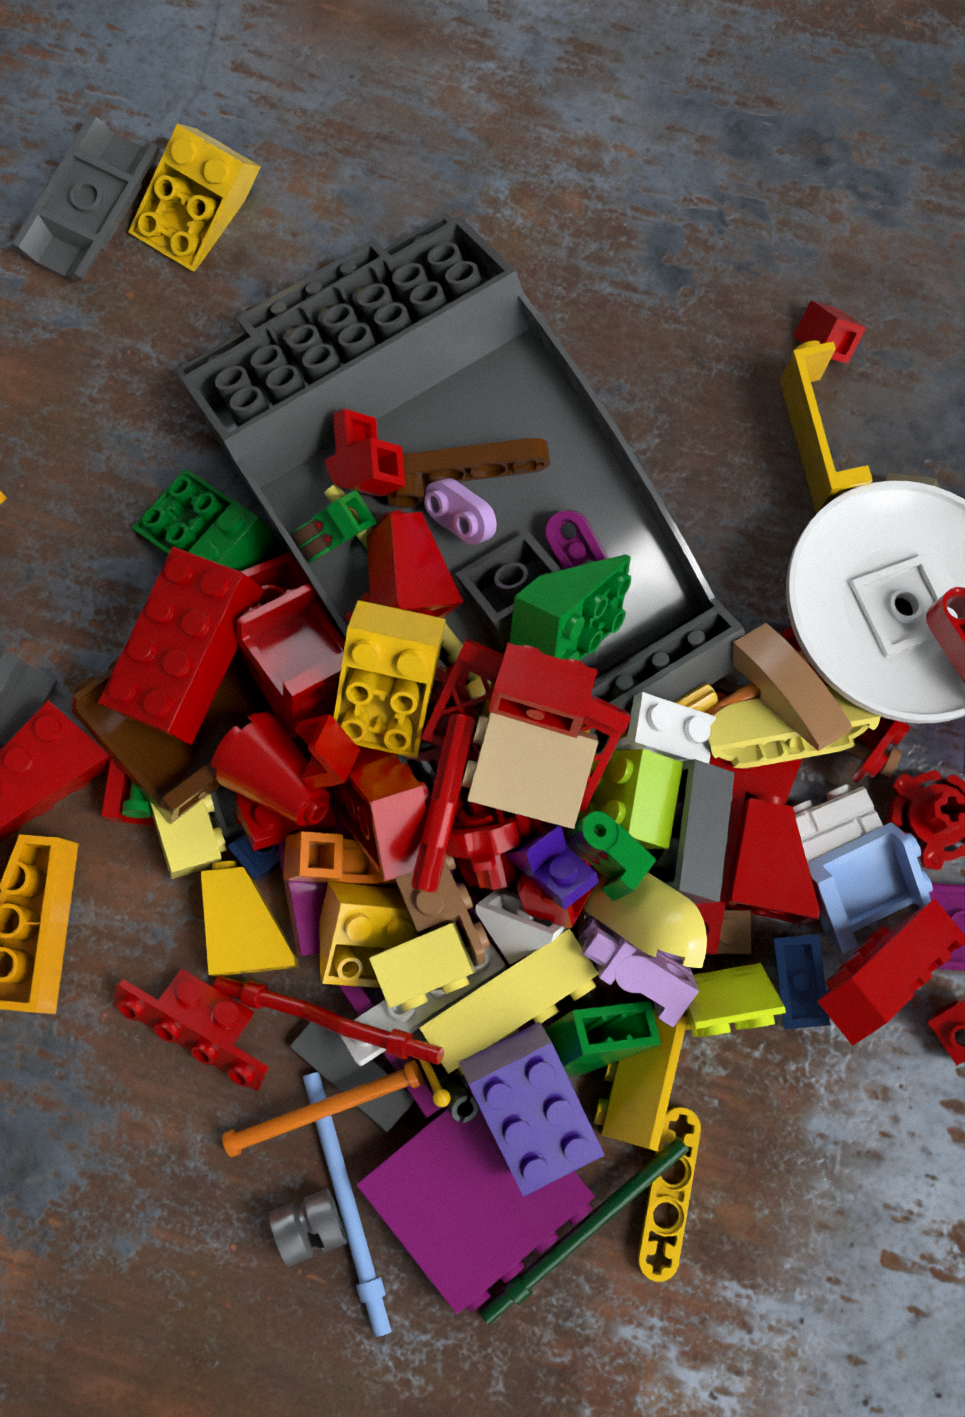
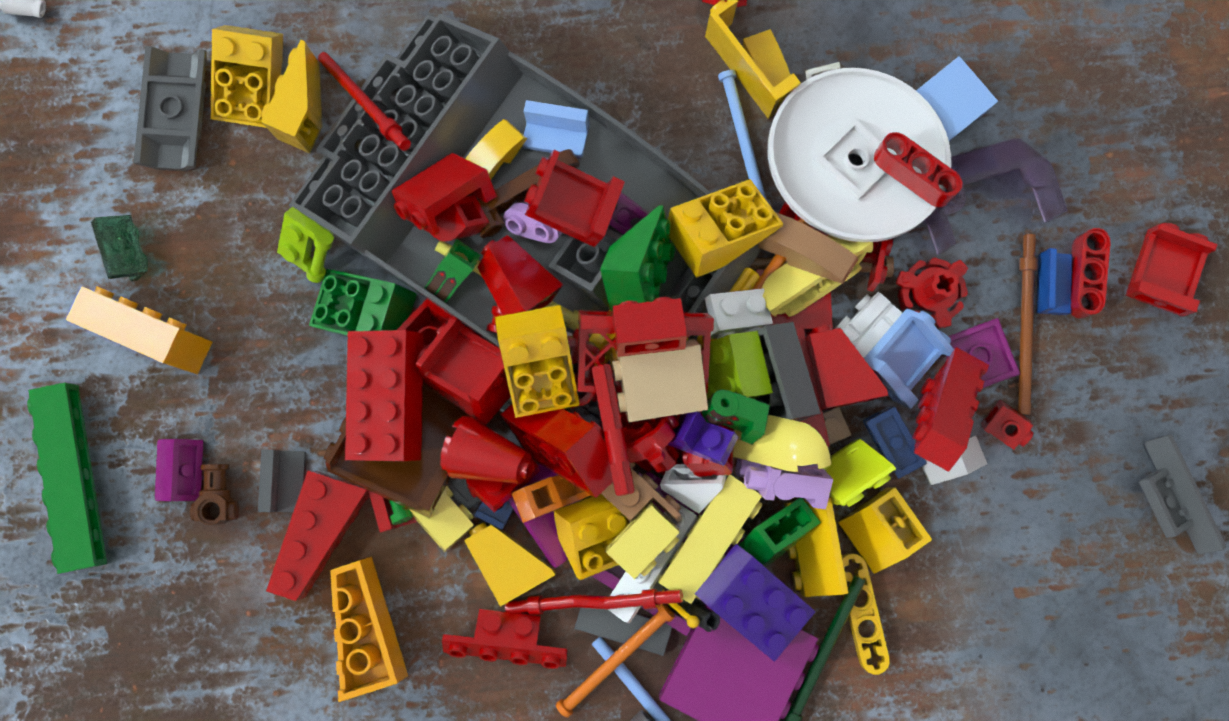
camera: 25 degrees left, 5 degrees up
red panel [295,714,360,790] -> none
none -> yellow slope [261,40,322,153]
none -> lime plate [277,207,334,283]
none -> red bar [318,52,411,151]
none -> red panel [391,153,497,235]
none -> yellow slope [465,119,527,180]
none -> light blue panel [522,100,590,158]
none -> red panel [524,149,625,247]
none -> yellow slope [668,179,783,278]
none -> light blue bar [718,70,771,206]
none -> yellow slope [743,29,791,87]
none -> yellow slope [837,487,932,574]
none -> white slope [922,436,987,485]

